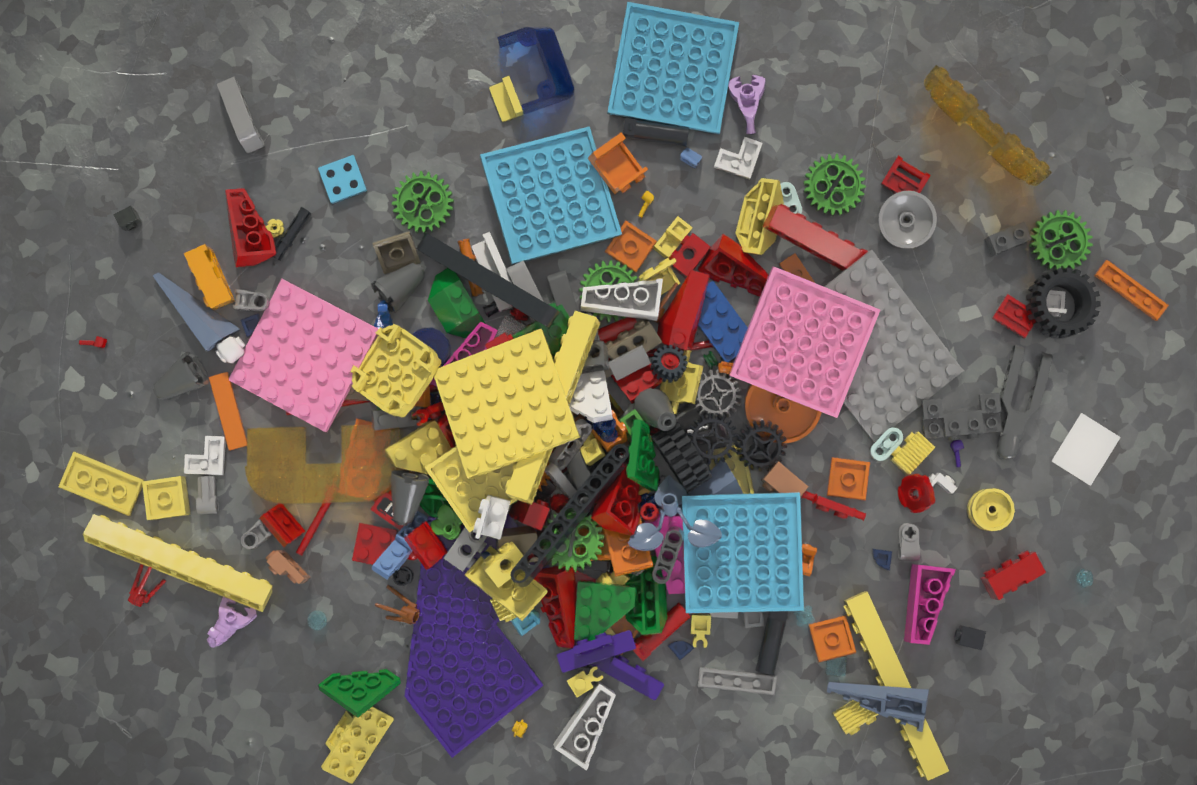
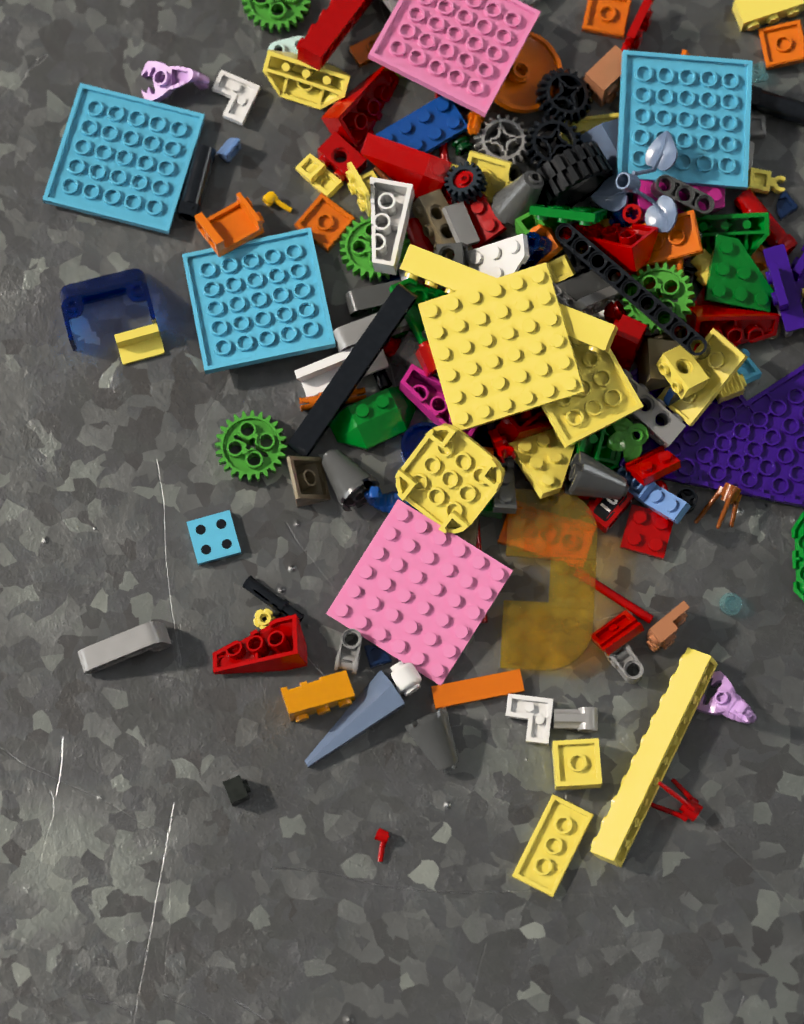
camera: 90 degrees left, 10 degrees down
white bracket [473,495,511,539] -> none

